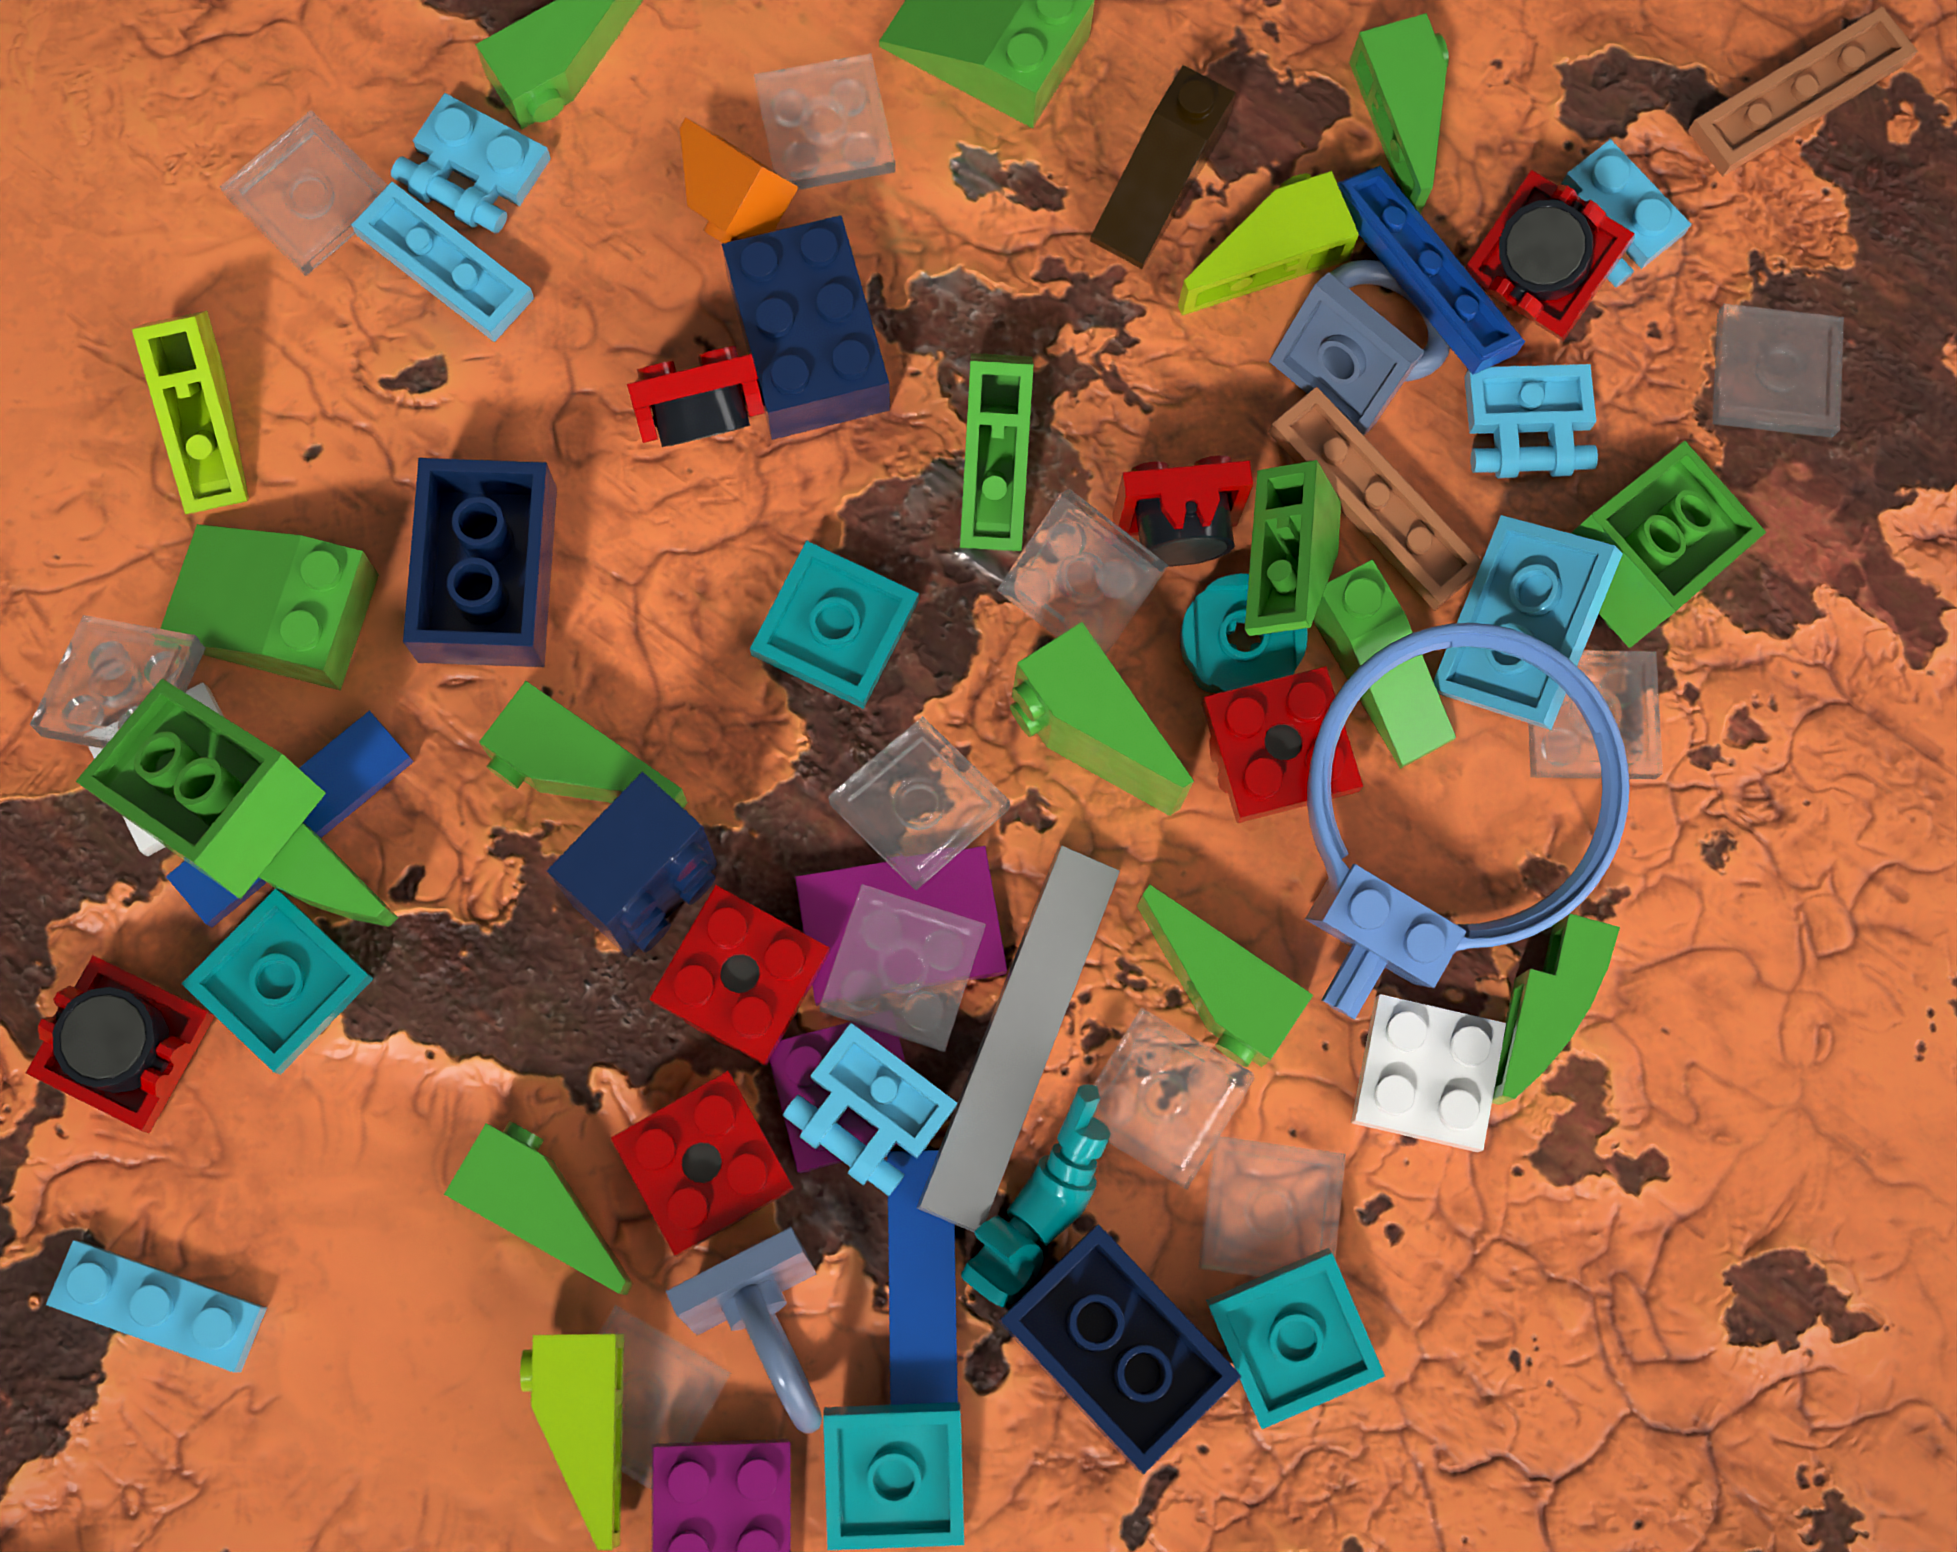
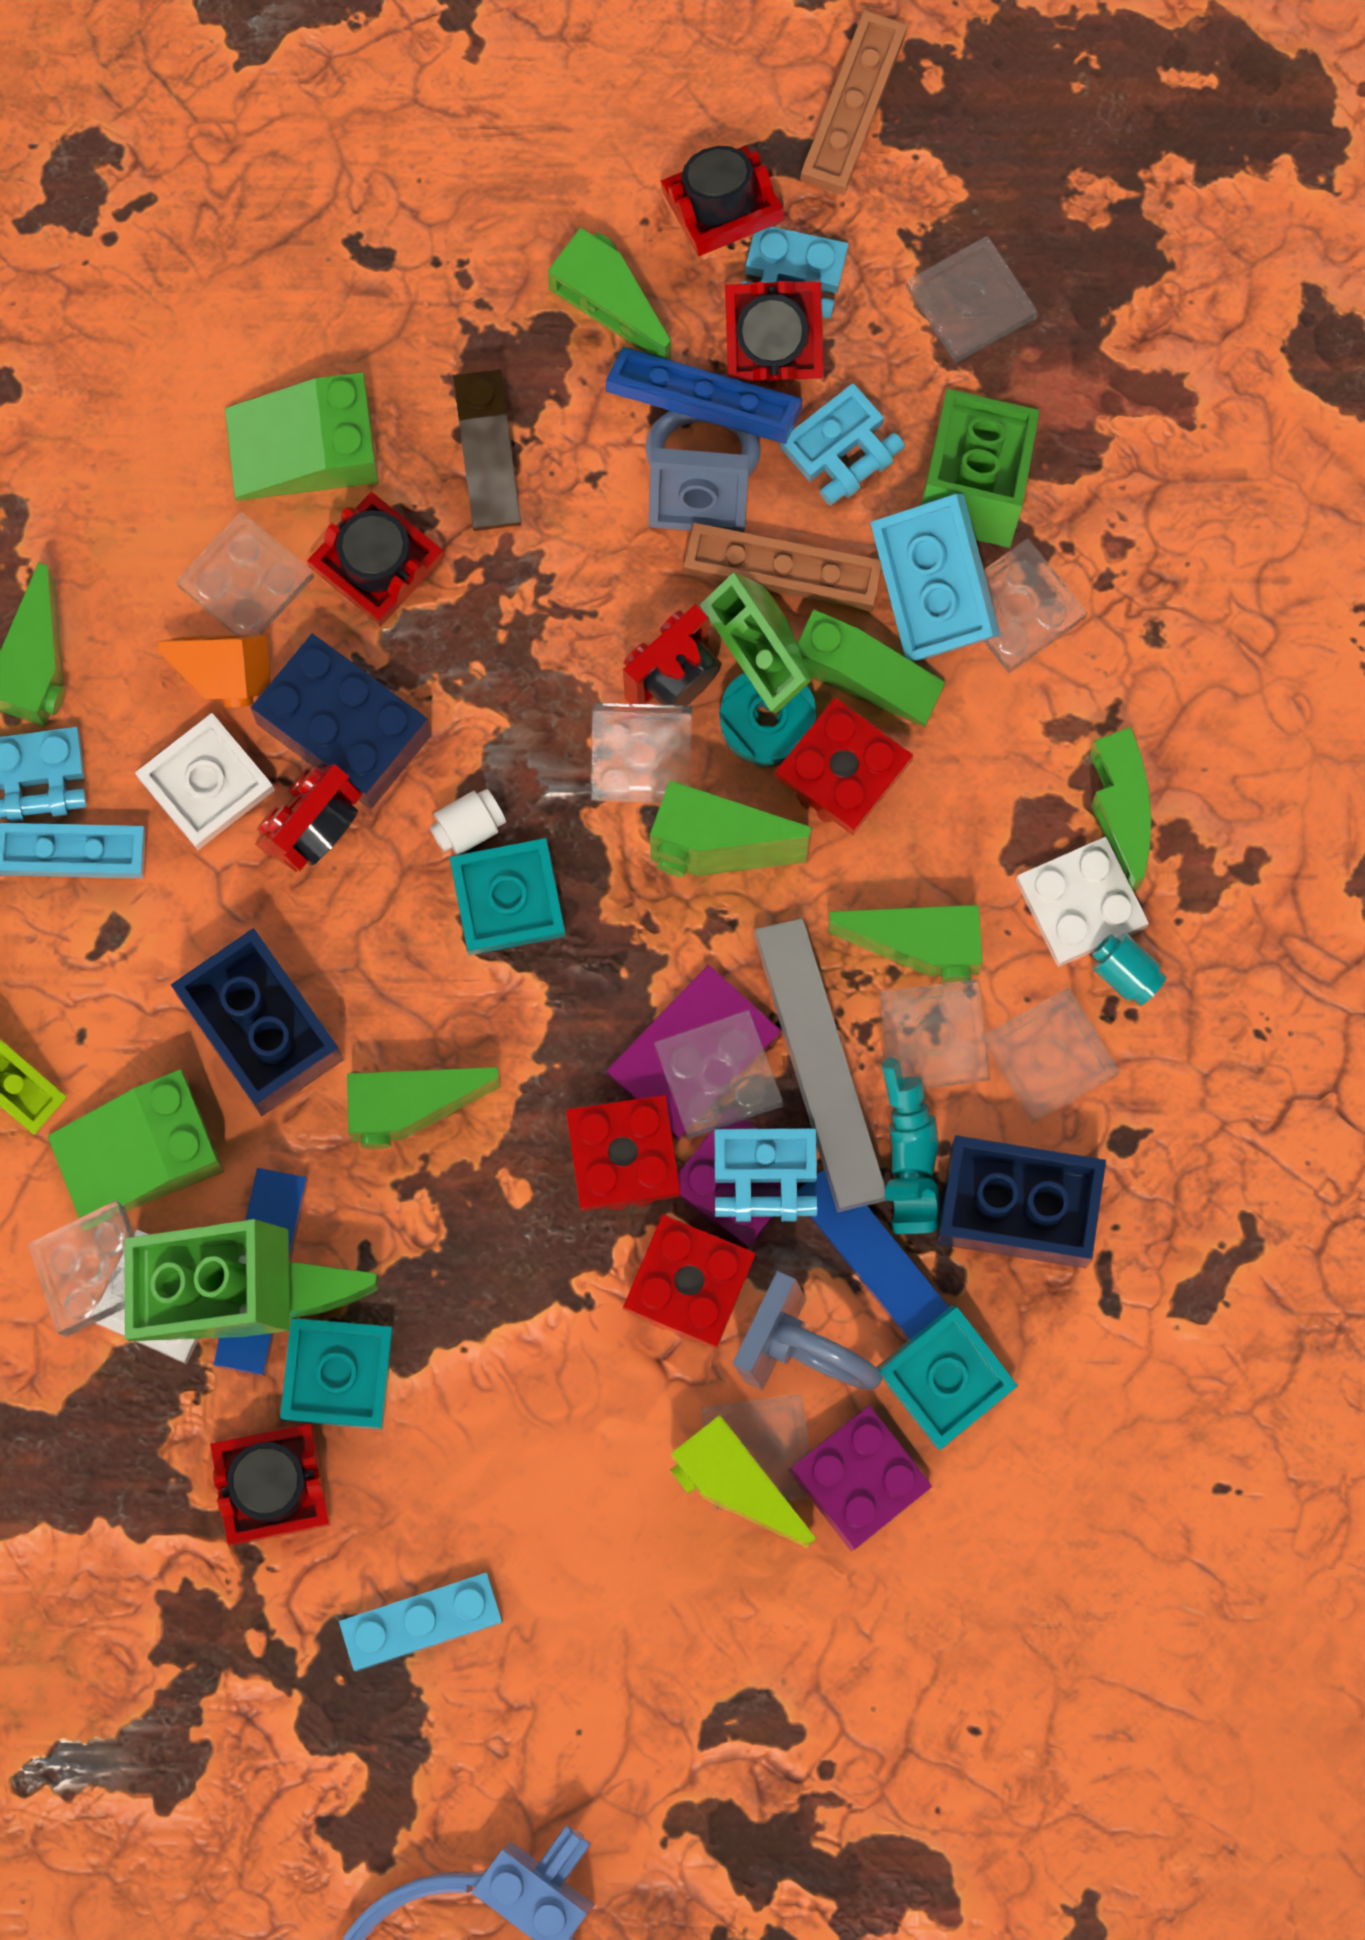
camera: 30 degrees left, 0 degrees up
bright green slope [444,1121,633,1295] -> none
dark blue brick [546,771,718,958] -> none
clear tile [828,716,1010,891] -> none
bright green slope [960,353,1034,551] -> none
lime slope [1178,171,1359,316] -> none
teal plate [1206,1247,1385,1430] -> none
medium blue brick [1305,623,1630,1020] -> none
none -> white plate [135,713,275,851]
none -> piece [307,491,445,626]
none -> white brick [429,788,506,855]
none -> piece [660,145,786,257]
none -> teal brick [1092,933,1167,1006]

